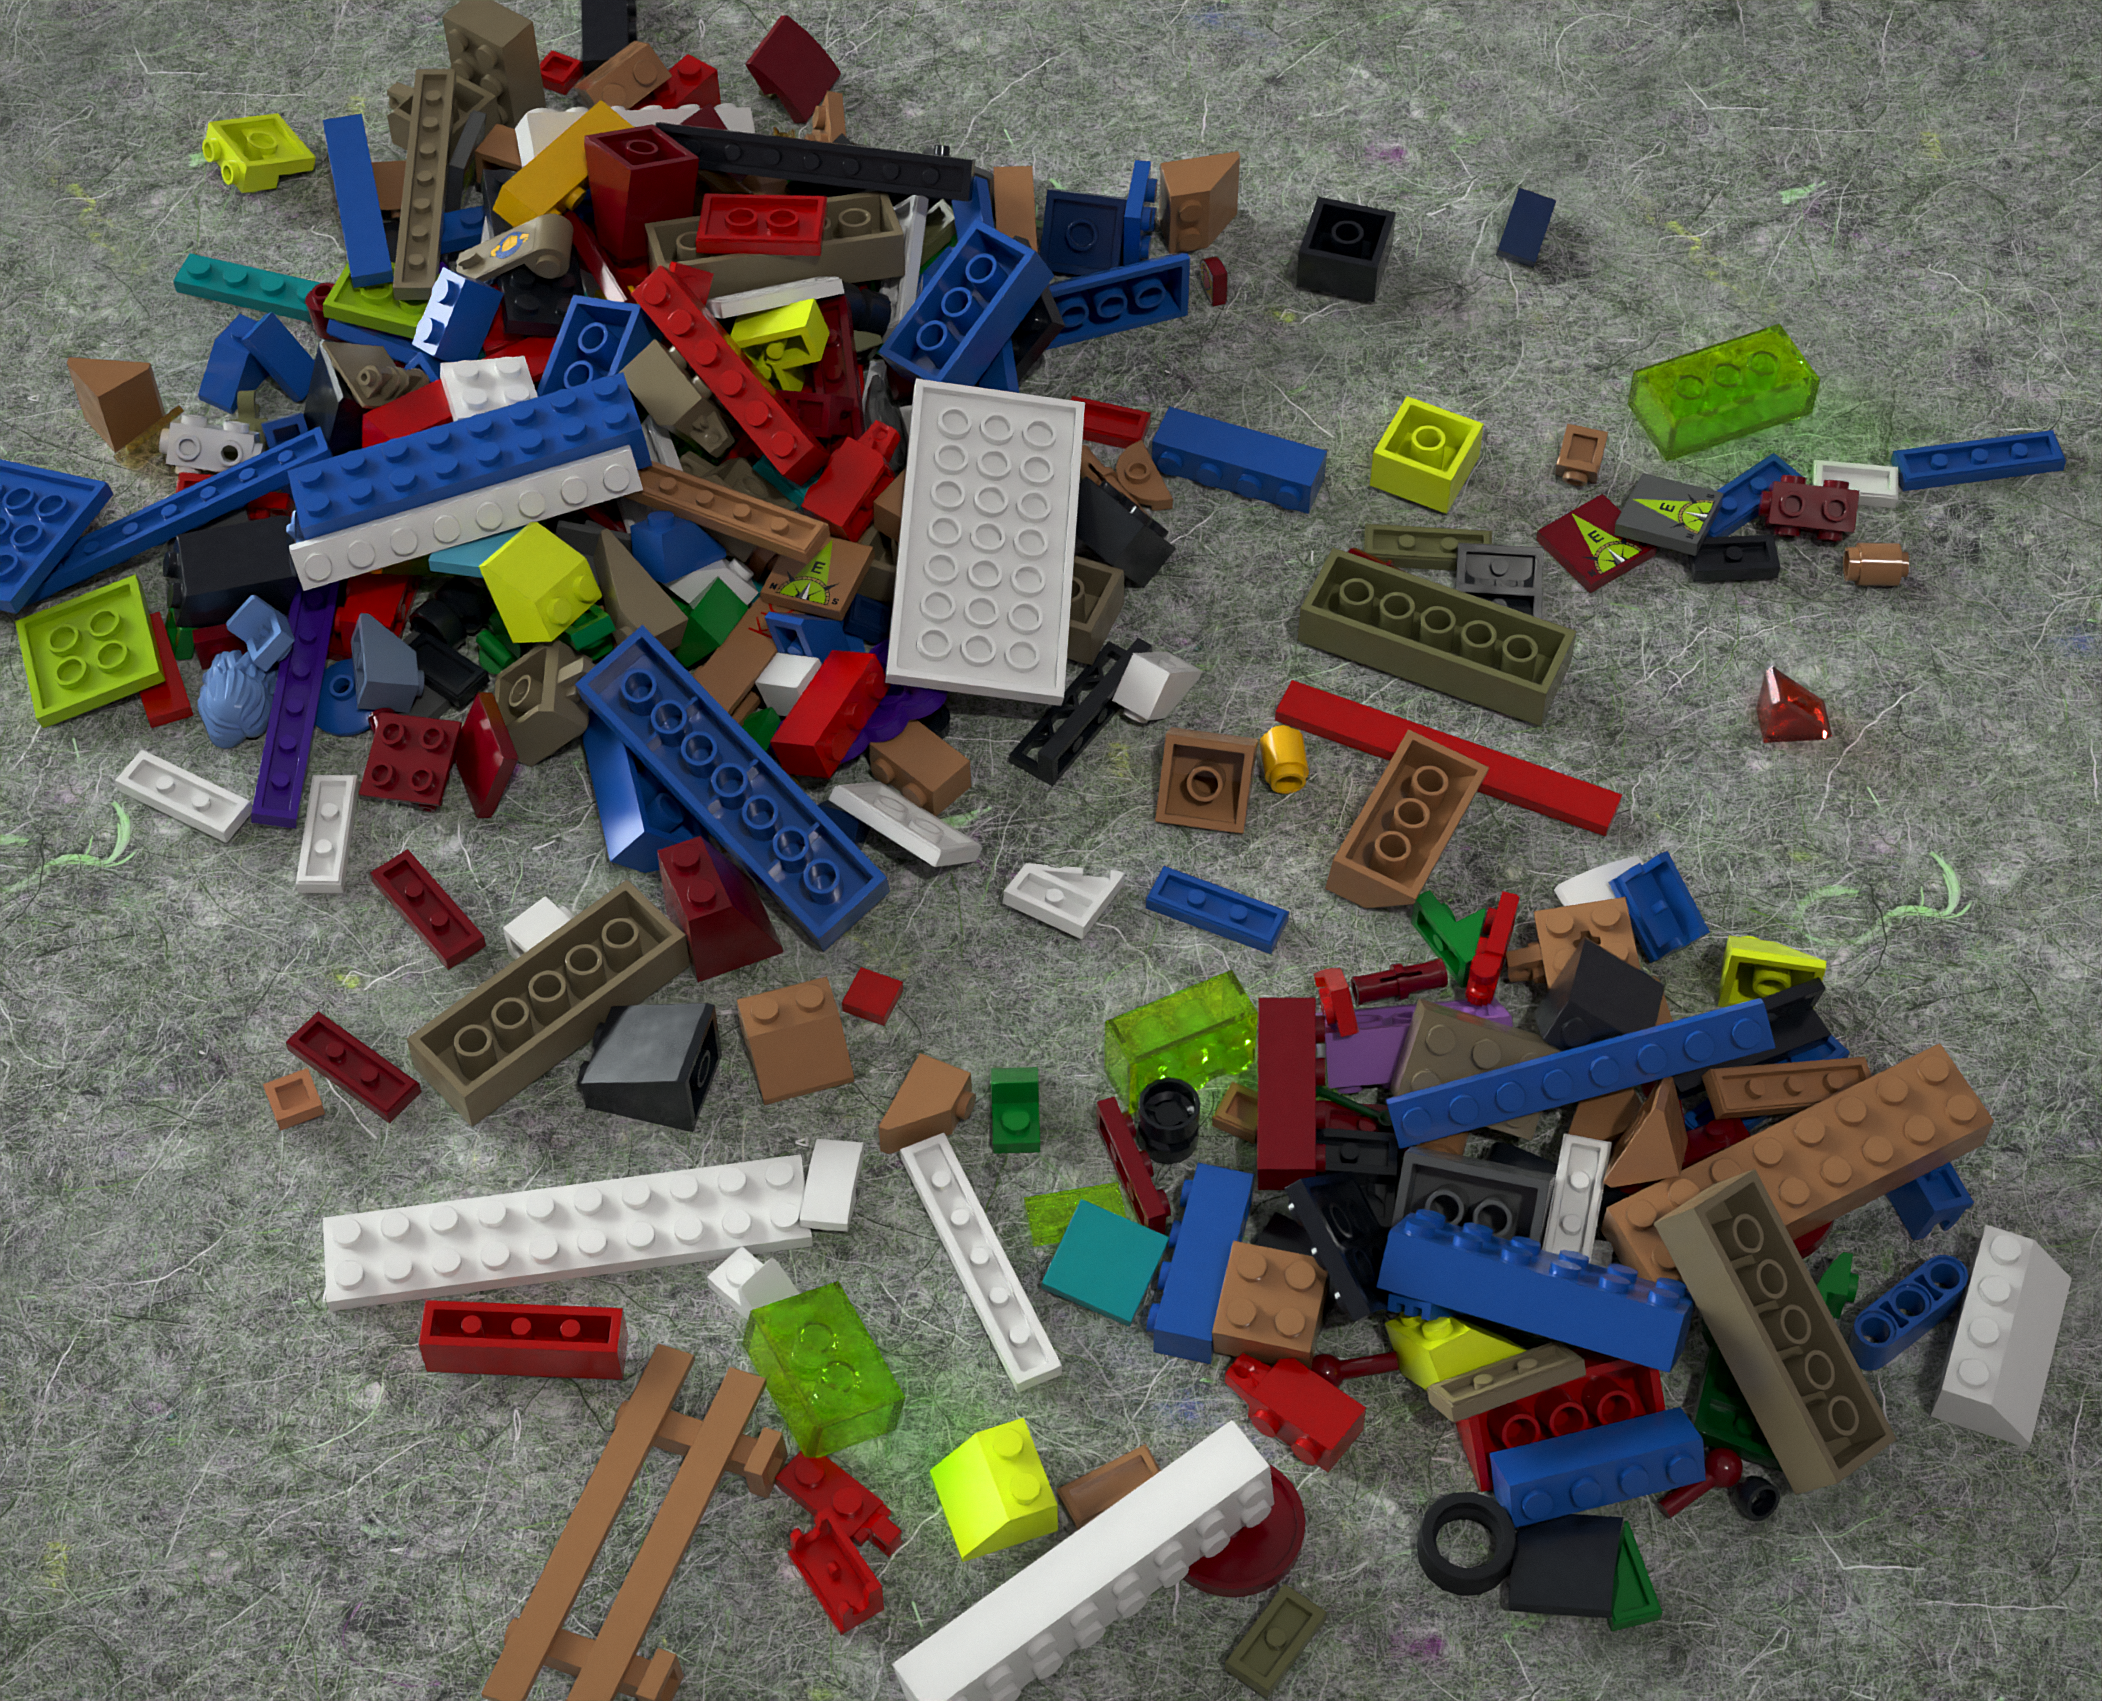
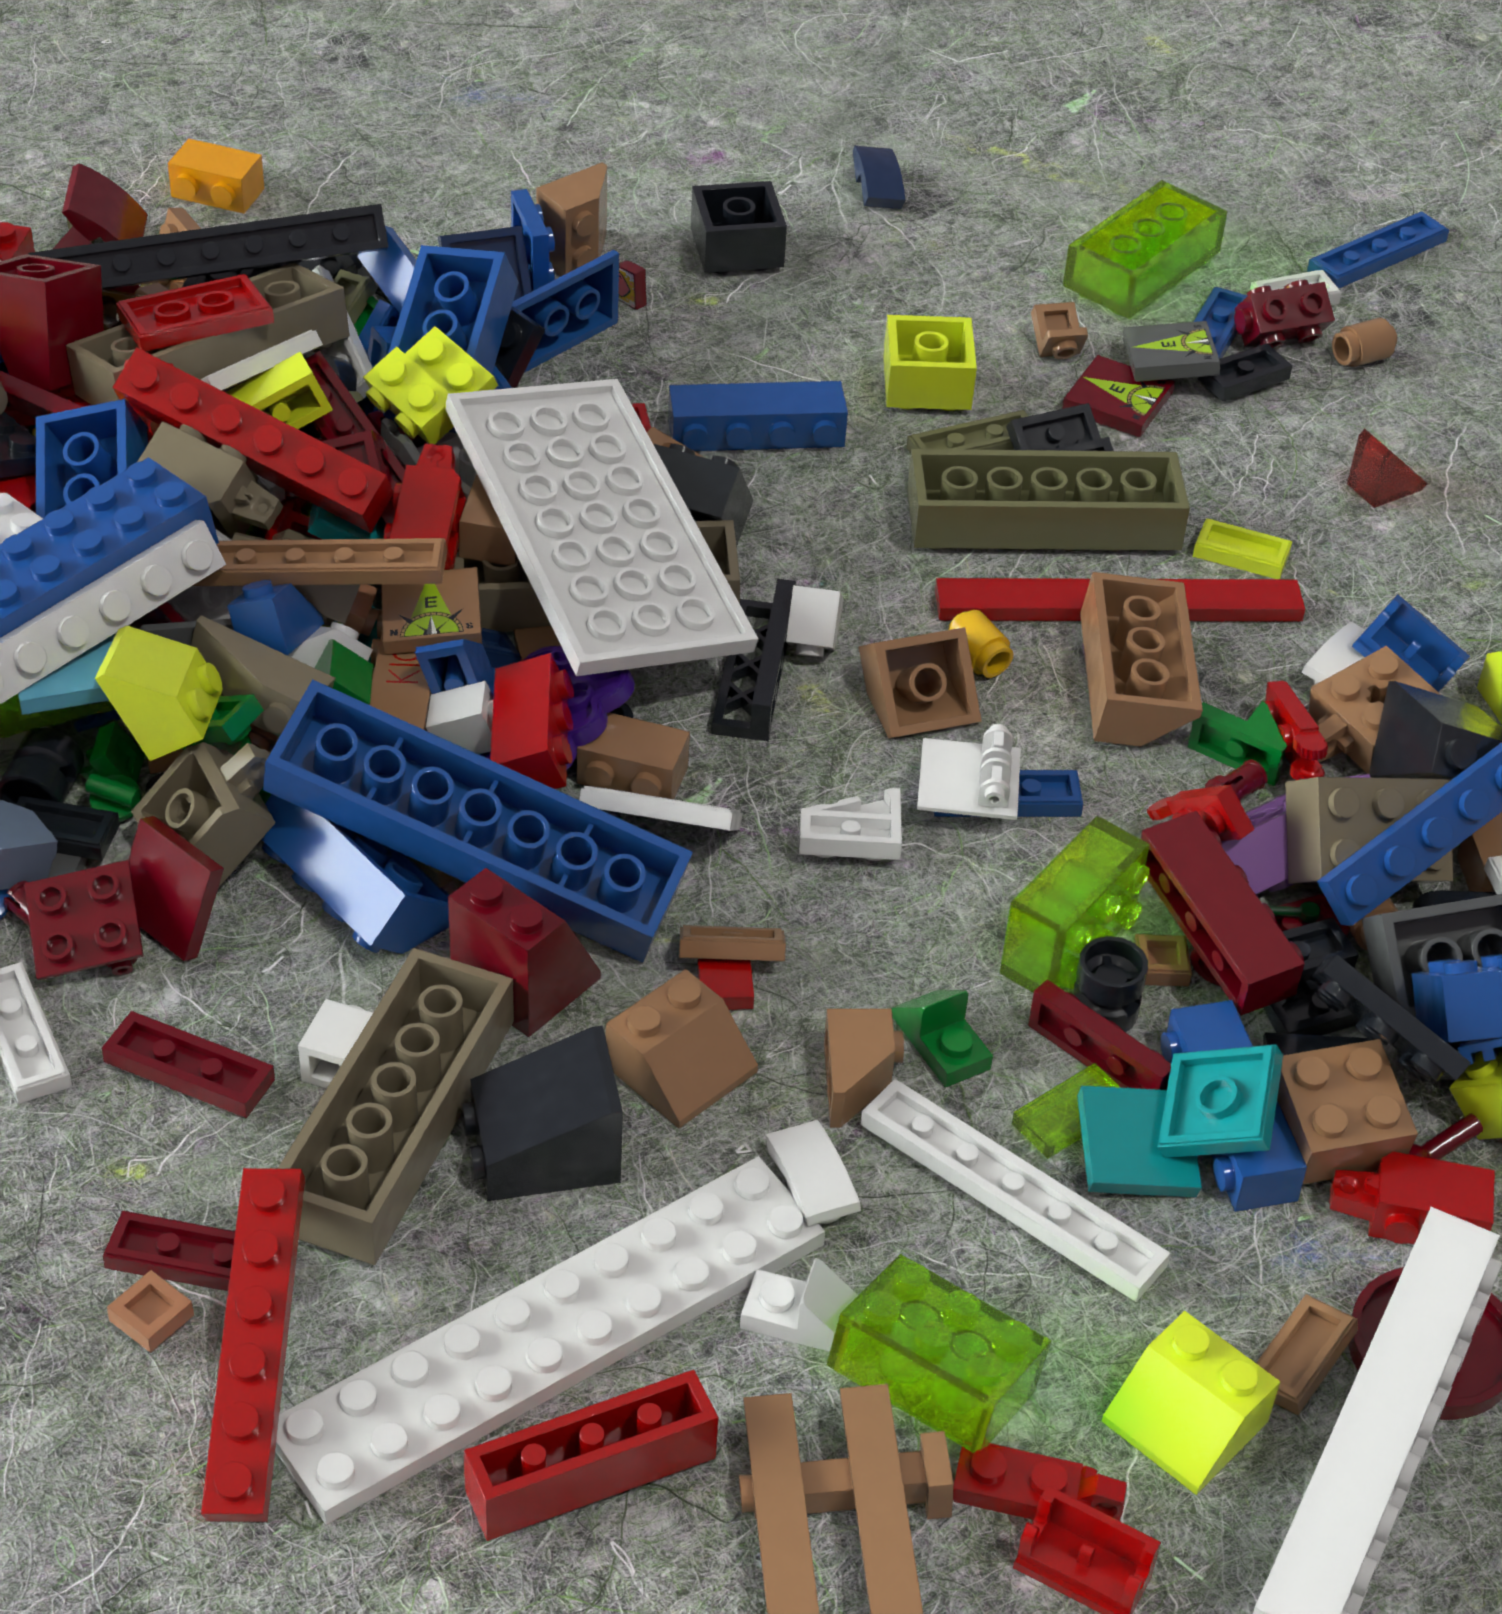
camera: 30 degrees left, 10 degrees down
none -> light orange brick [168,138,265,214]
none -> red plate [201,1168,305,1522]
none -> neon yellow plate [363,326,499,444]
none -> medium nougat tile [679,925,786,961]
none -> white hinge [917,724,1021,820]
none -> teal tile [1157,1044,1283,1158]
none -> neon yellow tile [1192,518,1293,579]

